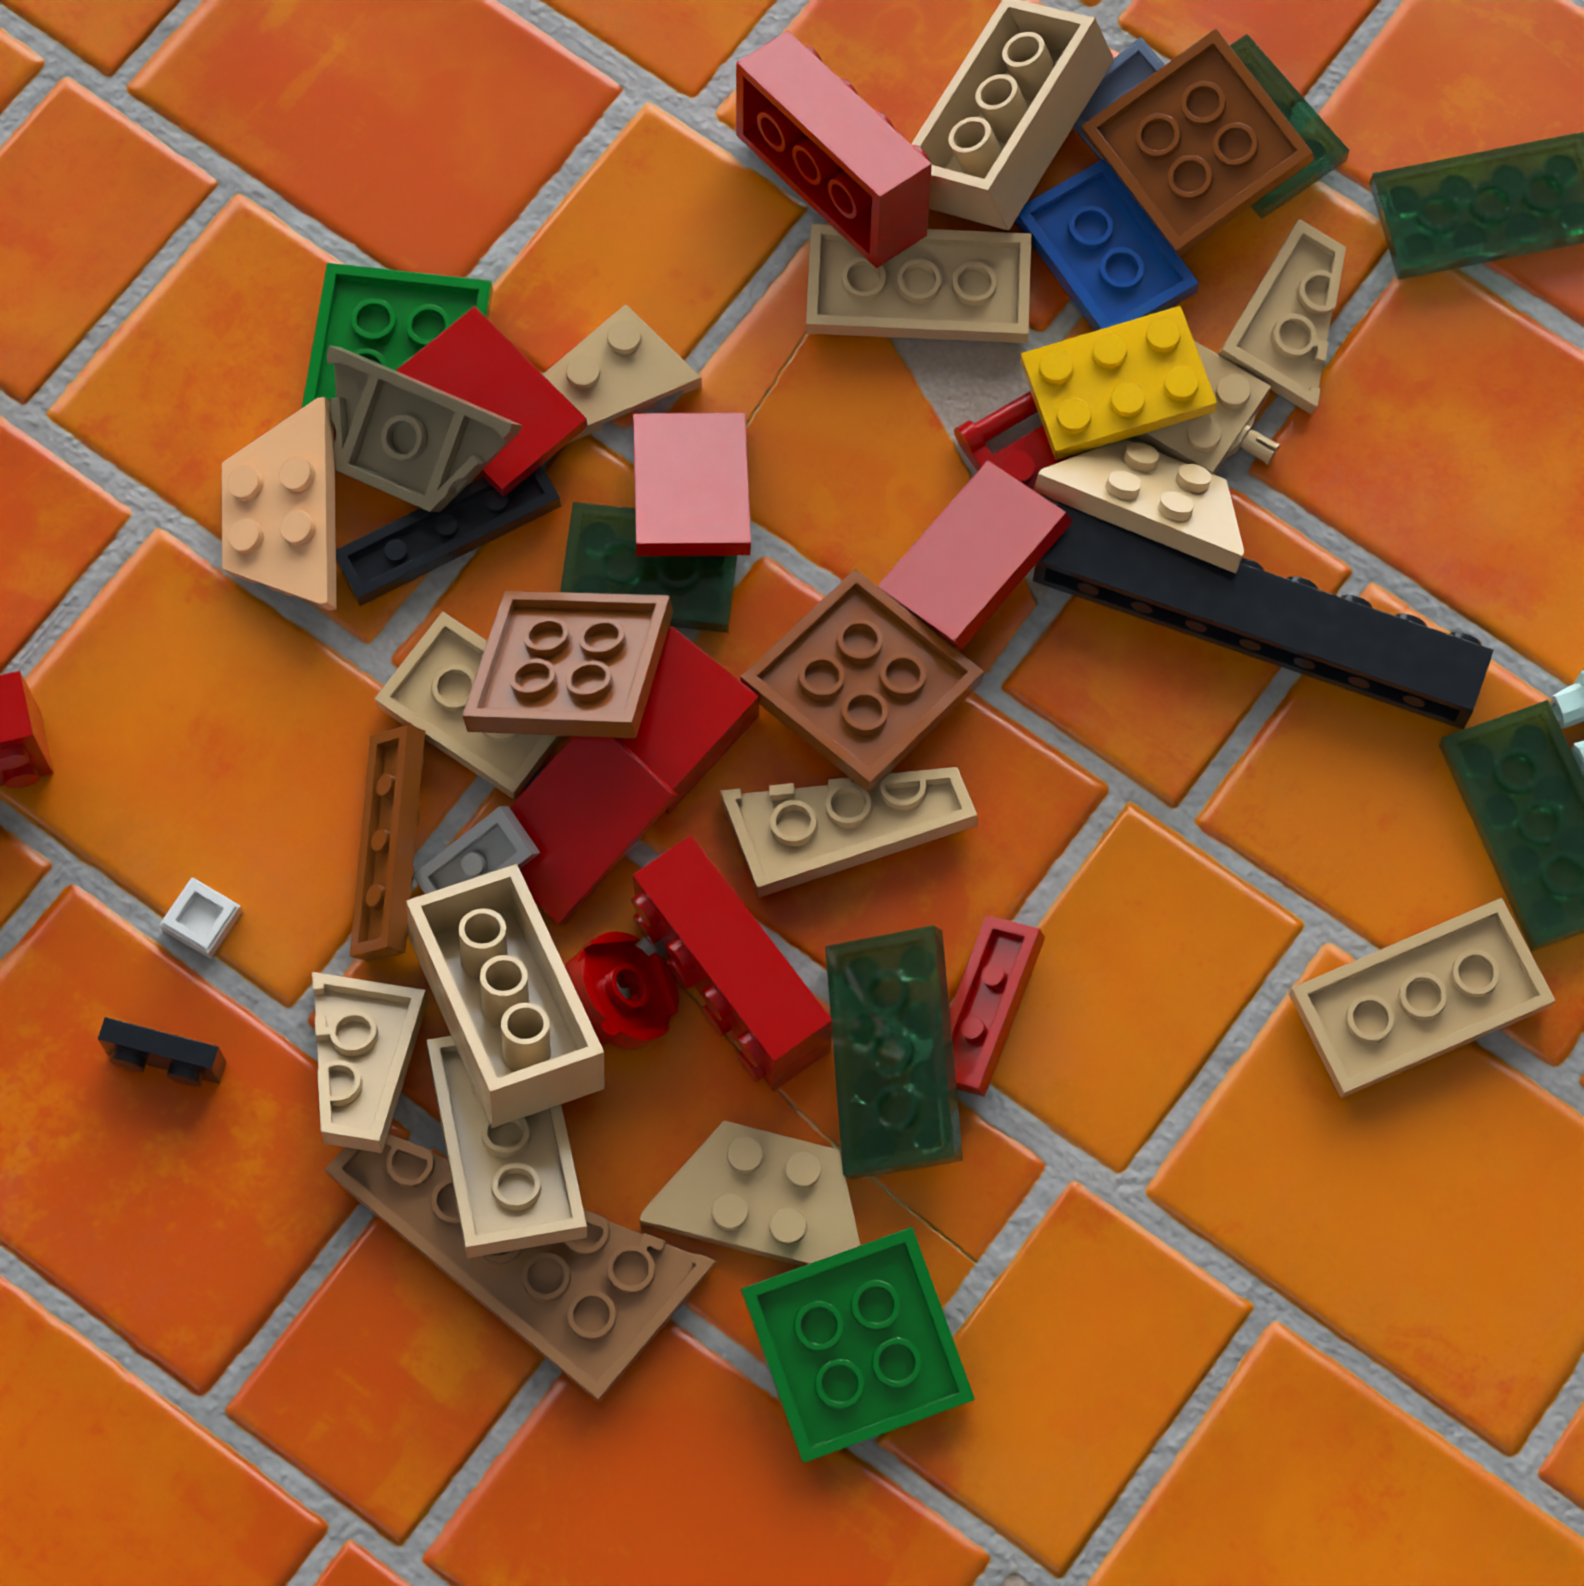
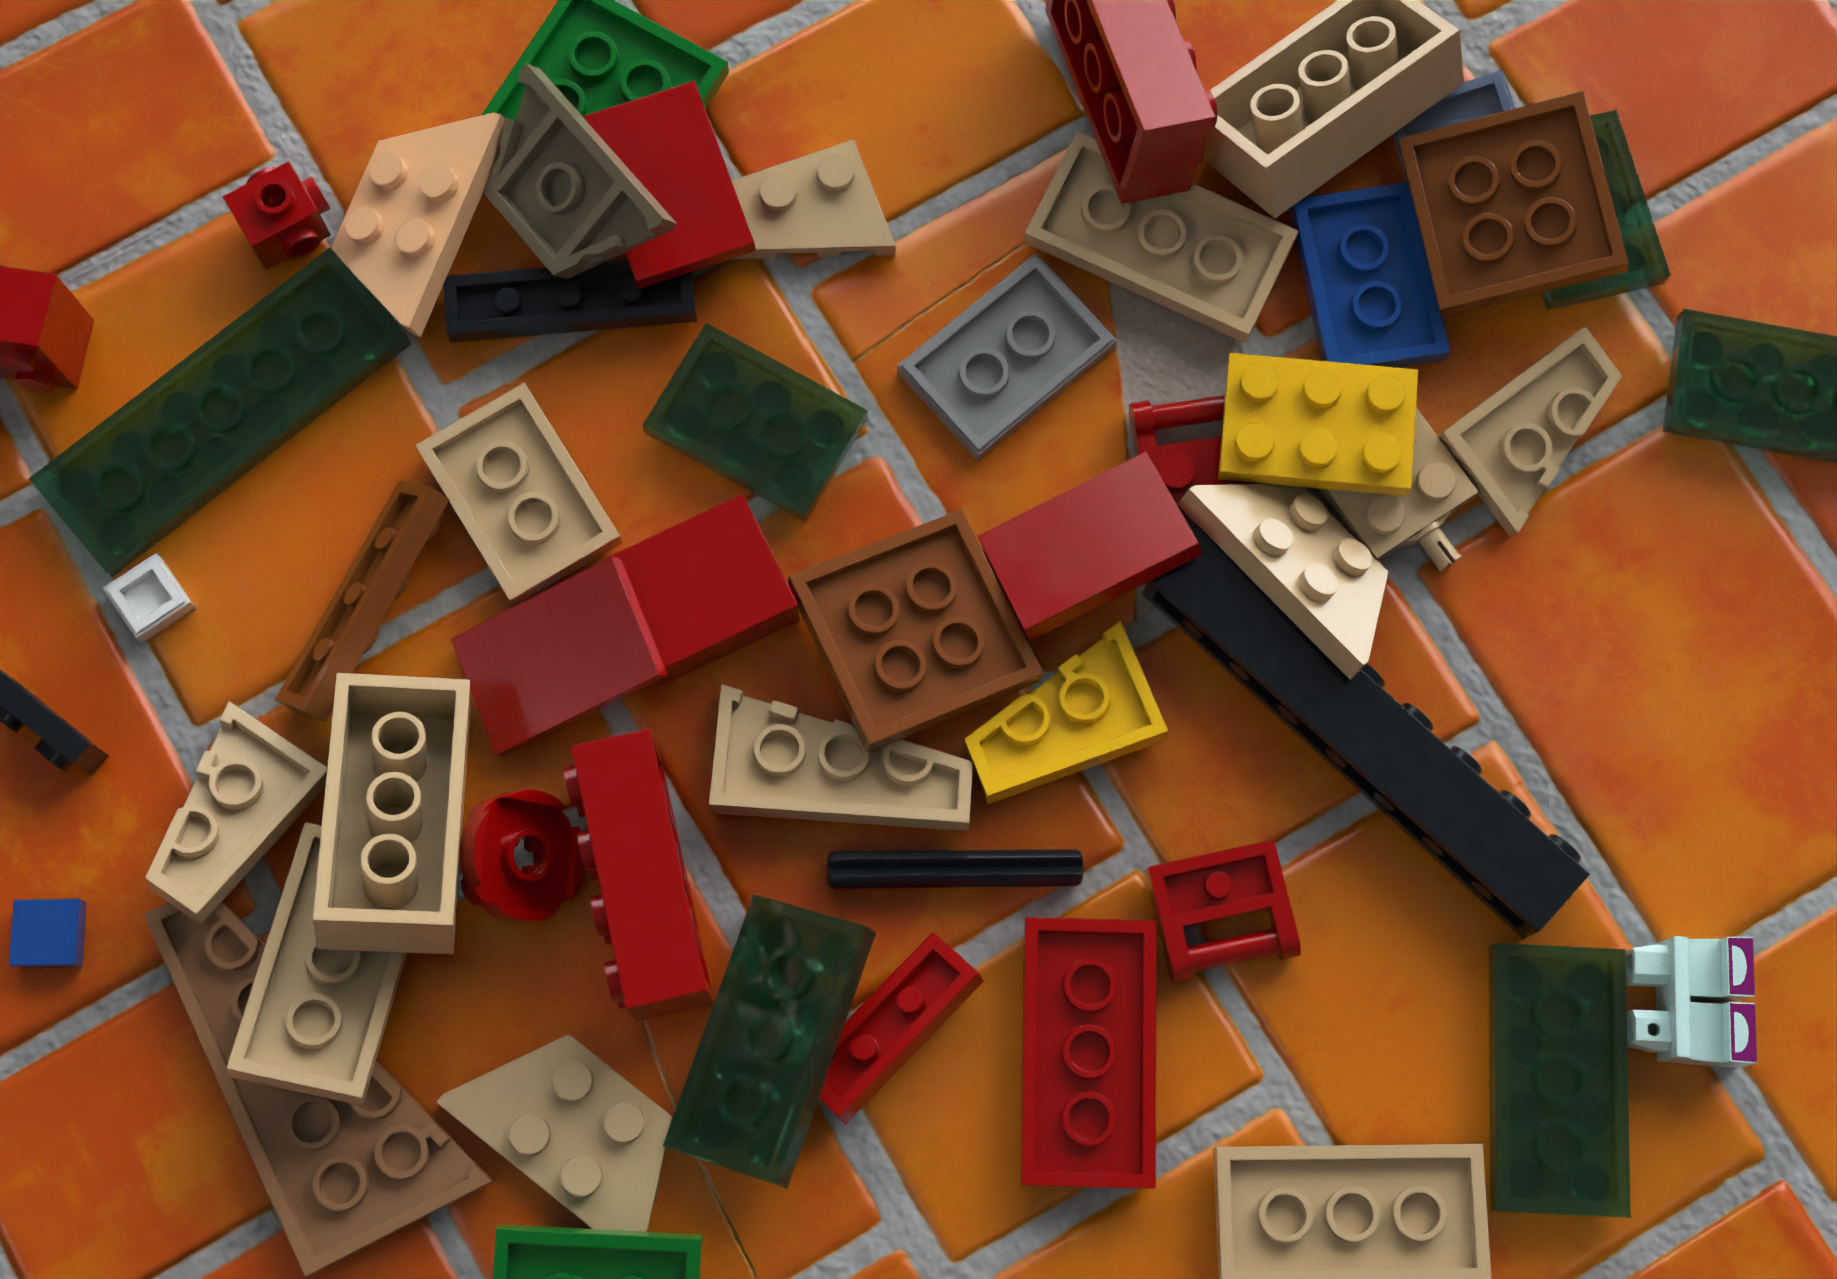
camera: 20 degrees right, 5 degrees up
light grey plate [412,806,540,894] -> none
plate [463,591,673,738] -> none
tile [633,413,751,556] -> none
none -> blue tile [9,899,86,968]
none -> clear green plate [29,247,411,578]
none -> red brick [222,161,331,270]
none -> black axle [827,849,1084,889]
none -> light grey tile [897,253,1117,462]
none -> yellow wing [964,620,1169,804]
none -> red plate [1020,917,1157,1189]
none -> red plate [1145,839,1301,984]

